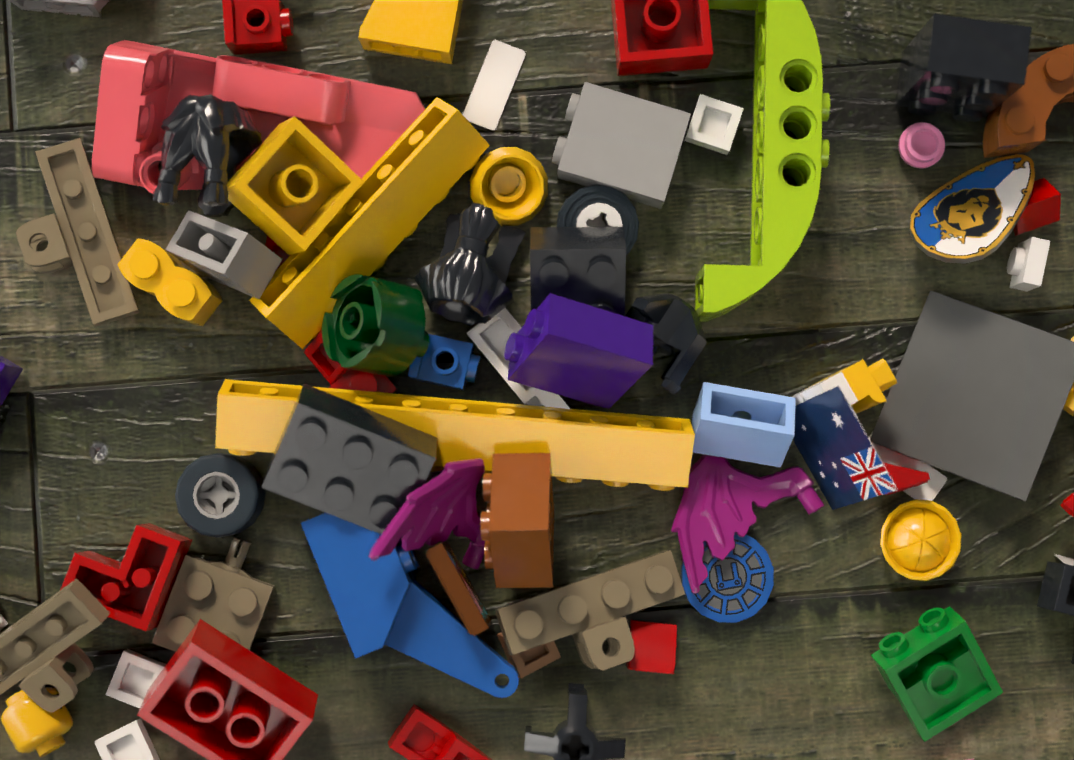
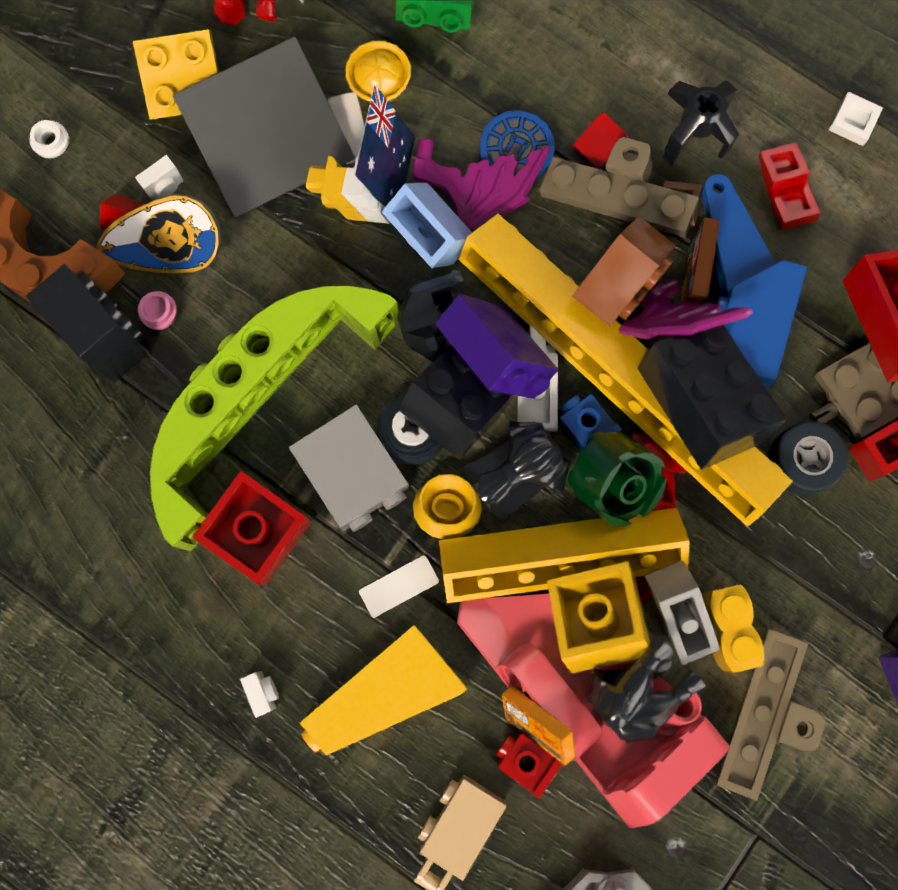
camera: 140 degrees left, 5 degrees down
white plate [684,94,744,155] -> none
red slope [882,462,930,495] -> none
none -> light orange tile [502,686,575,765]

